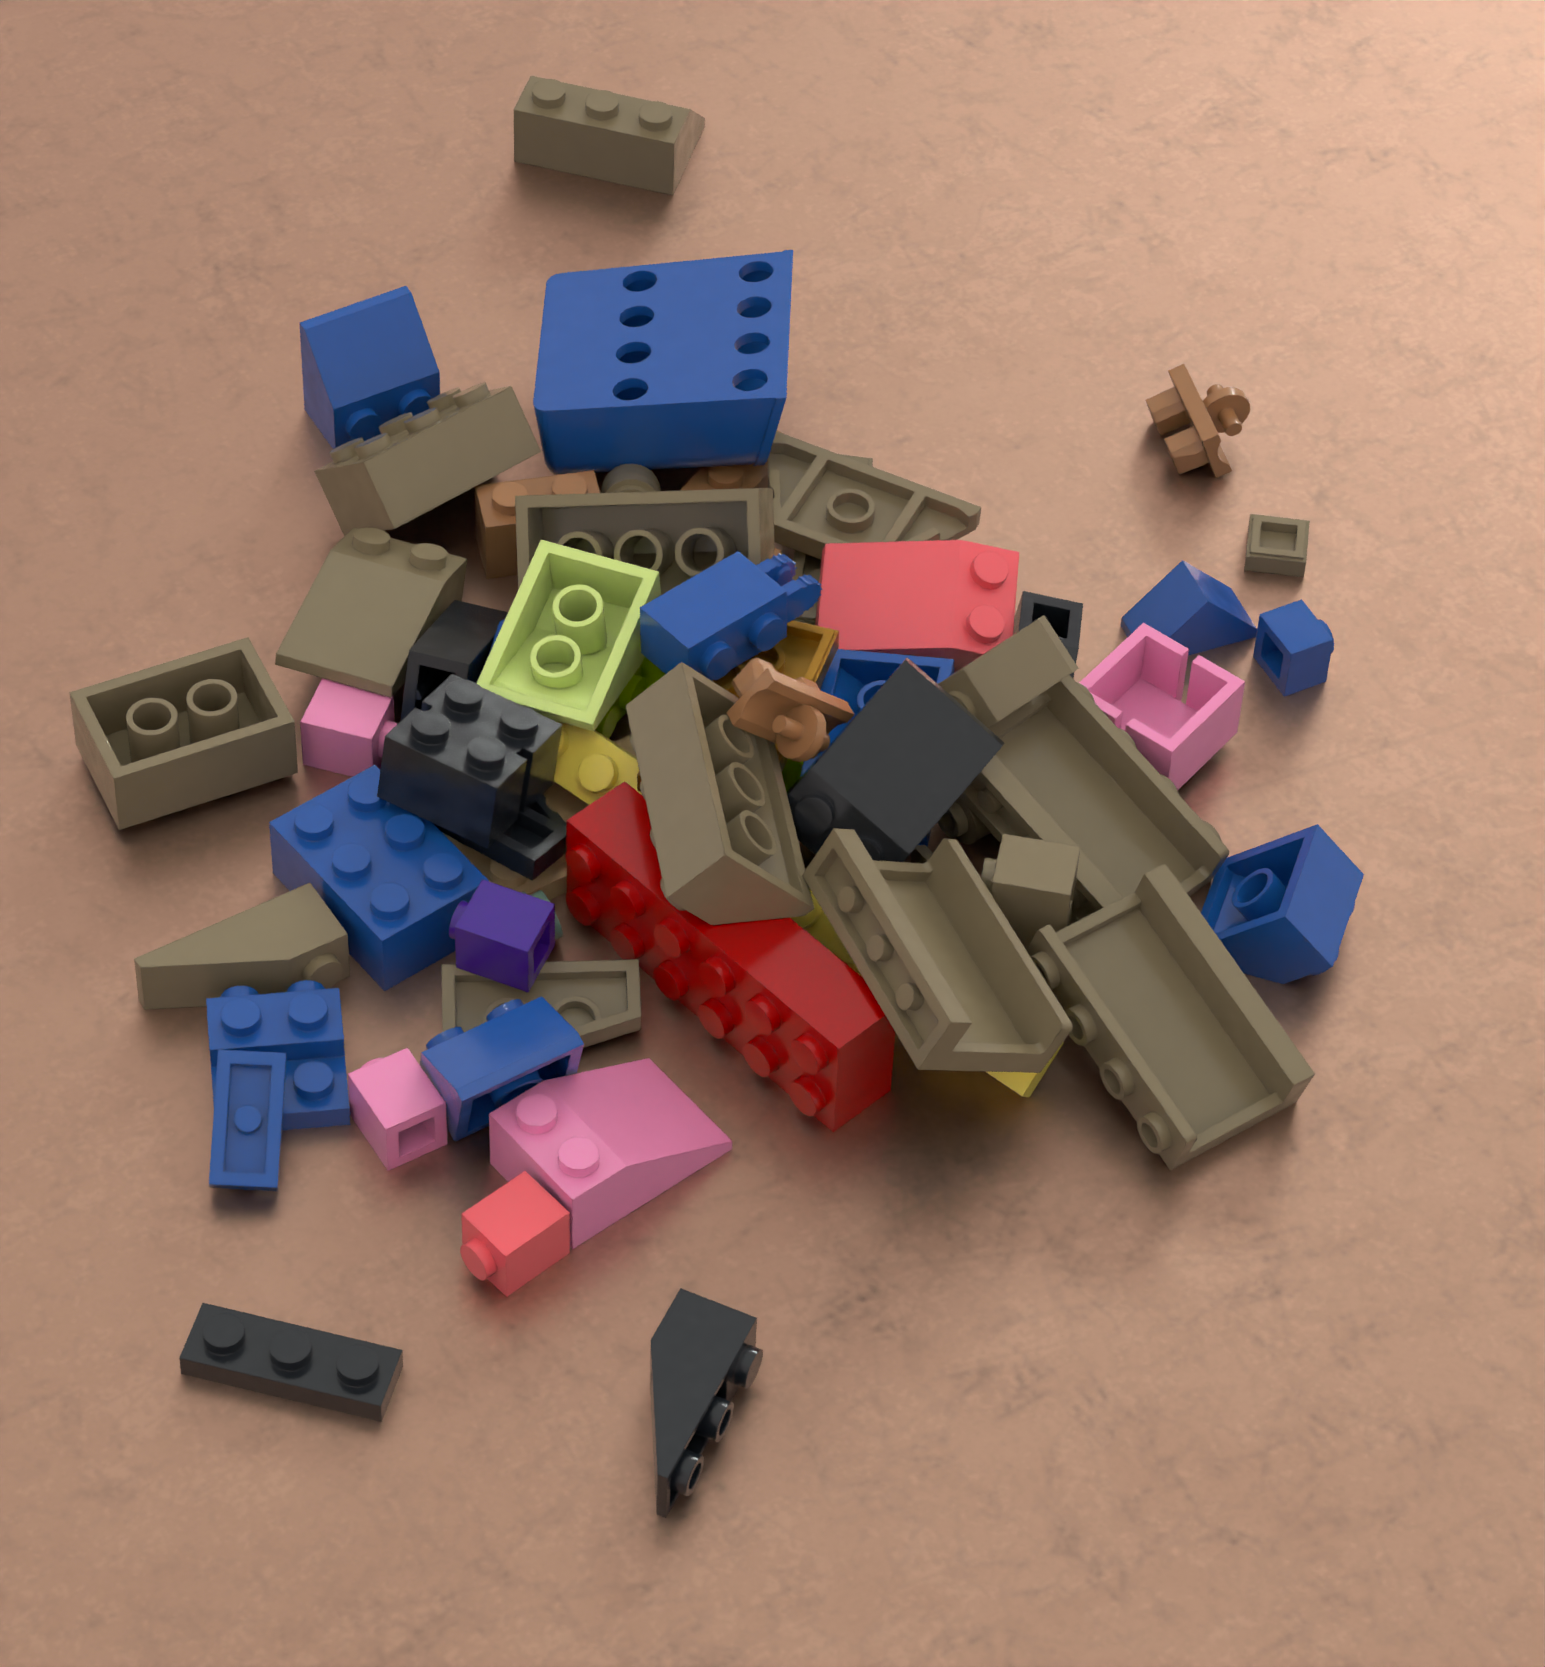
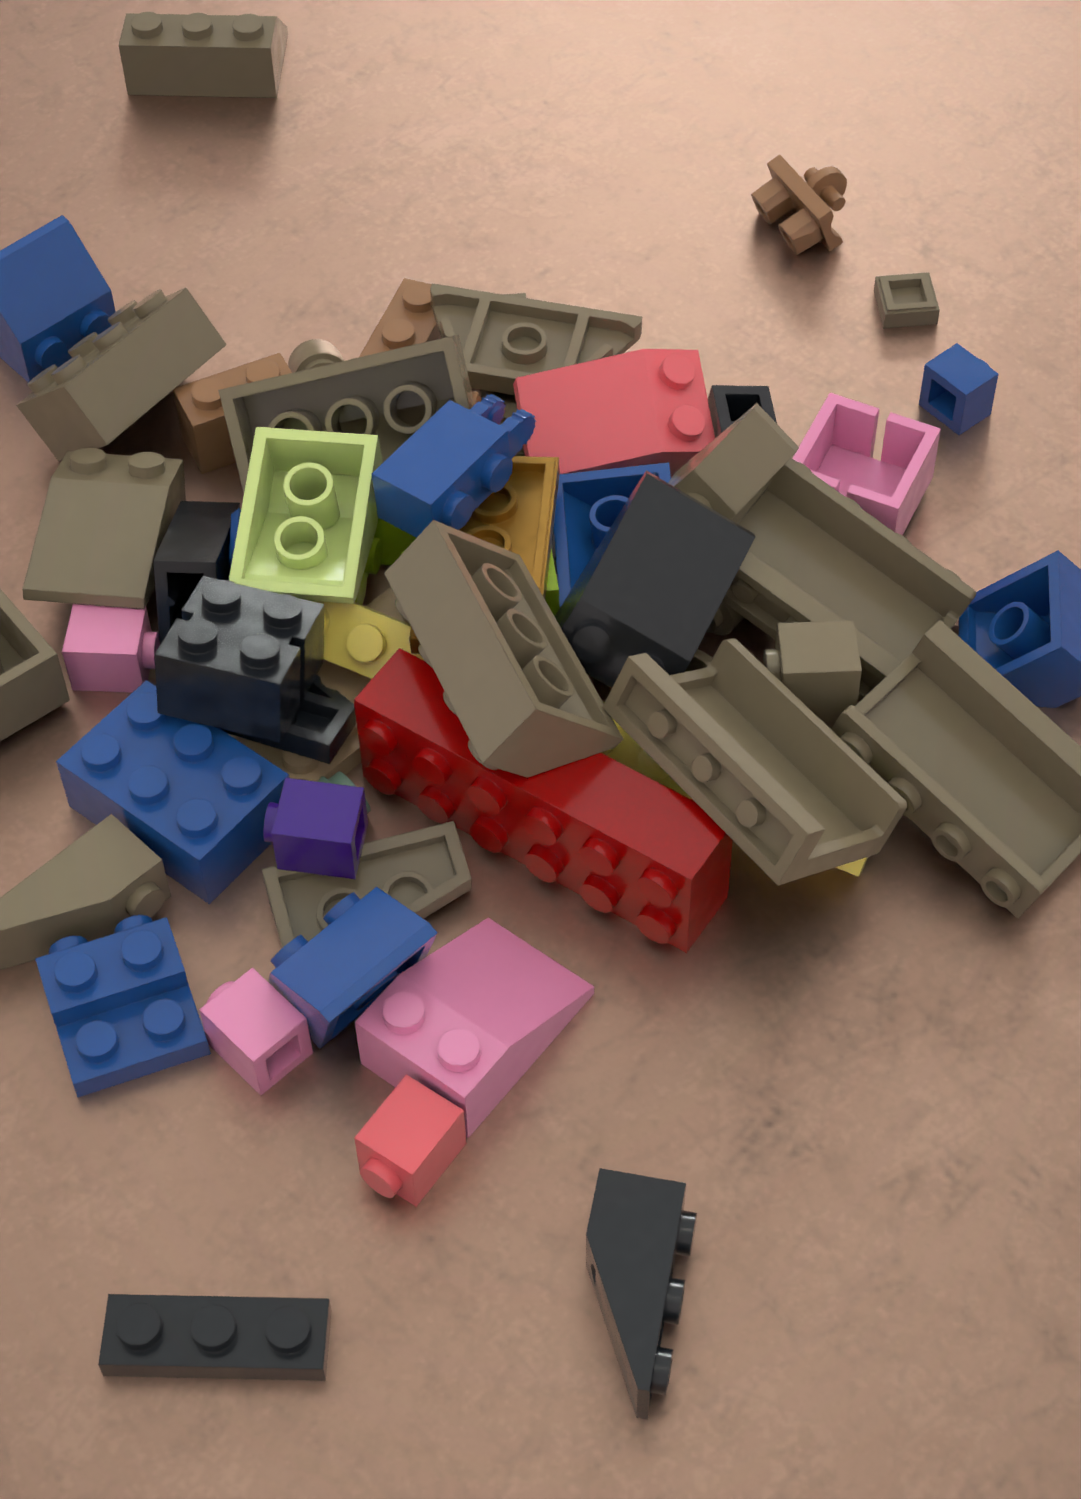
camera: 10 degrees left, 5 degrees up
blue plate [209,1049,287,1191] -> none
blue piece [533,250,793,475] -> none
medium nougat hips [726,657,854,762] -> none
blue slope [1121,560,1257,656] -> none

